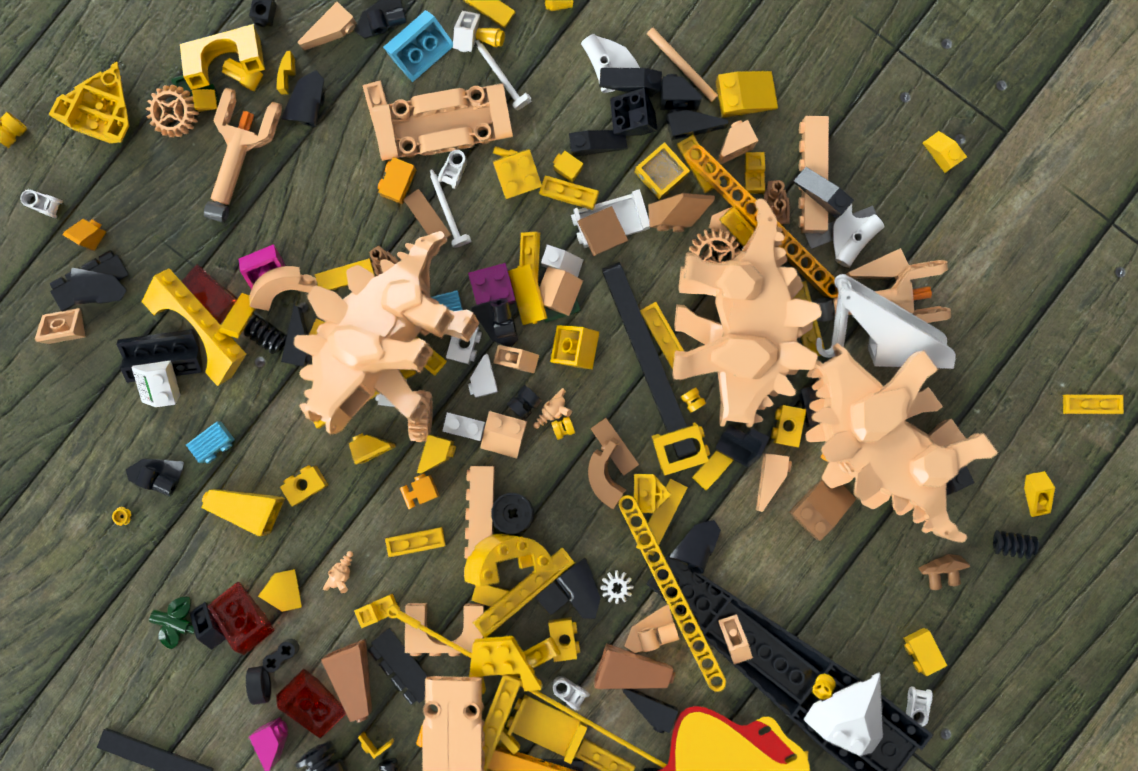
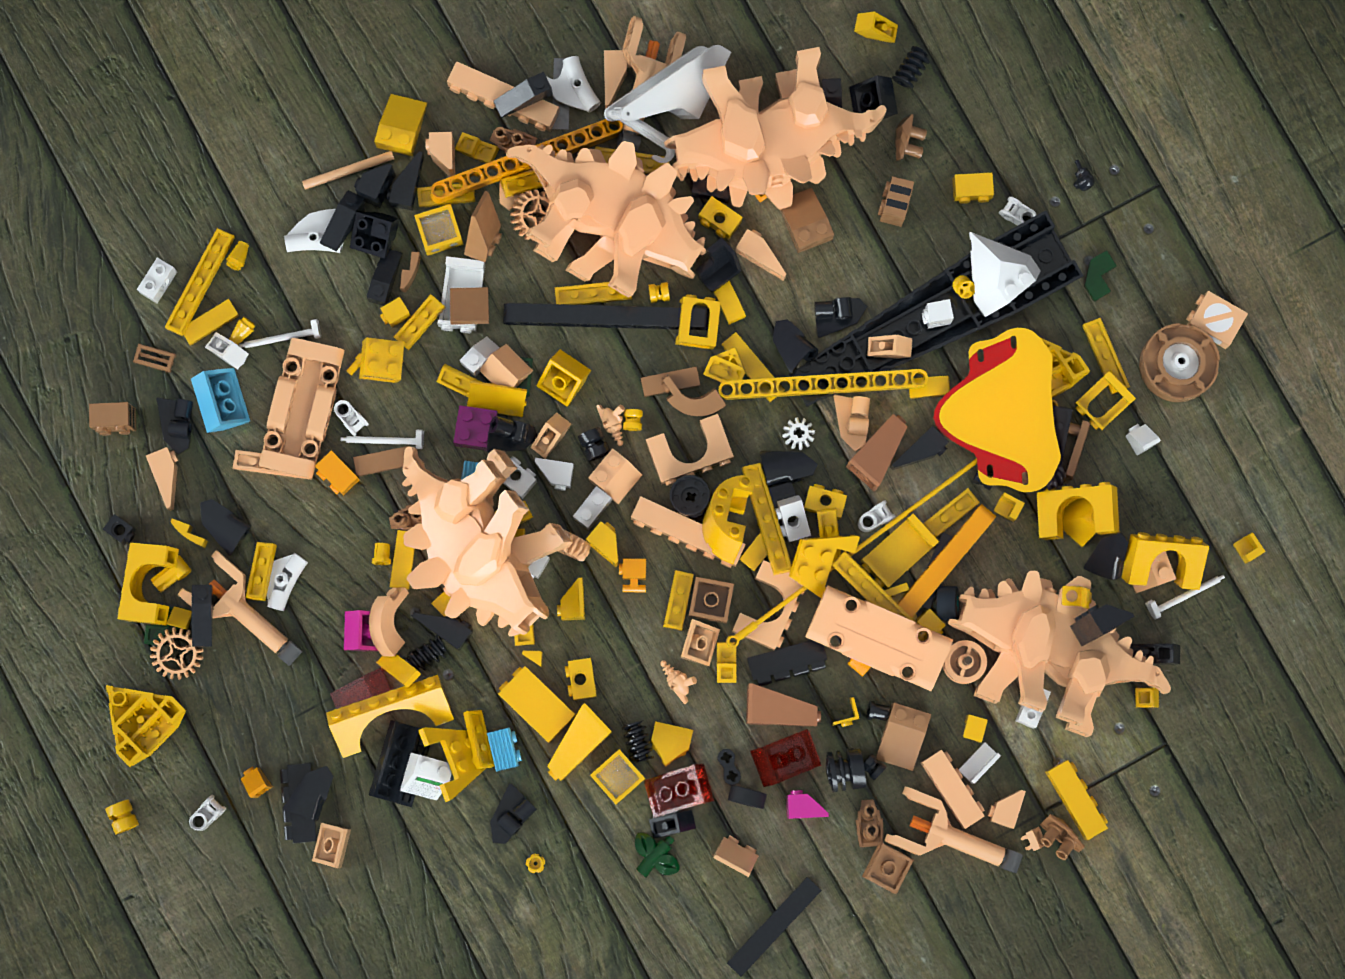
camera: 75 degrees left, 5 degrees down
none -> black slope [192,585,213,647]
none -> yellow tile [245,542,277,601]
none -> white pin [246,553,308,611]
none -> yellow bush [372,543,391,565]
none -> medium nougat slope [400,252,421,292]
none -> yellow wing [418,727,486,802]
none -> yellow tile [463,710,494,769]
none -> yellow panel [498,666,576,743]
none -> yellow slope [522,650,543,667]
none -> clear piece [590,749,645,805]
none -> black piece [622,720,654,763]
none -> light nougat arch [646,414,734,486]
none -> light nougat slope [681,619,720,666]
none -> medium nougat brick [689,577,734,624]
none -> light nougat slope [713,835,759,877]
none -> white brick [775,495,811,542]
none -> black panel [814,297,868,338]
none -> black slope [849,75,898,119]
none -> medium nougat brick [878,176,914,227]
none -> yellow slope [909,376,950,399]
none -> white brick [922,299,954,329]
none -> black piece [1073,159,1095,191]

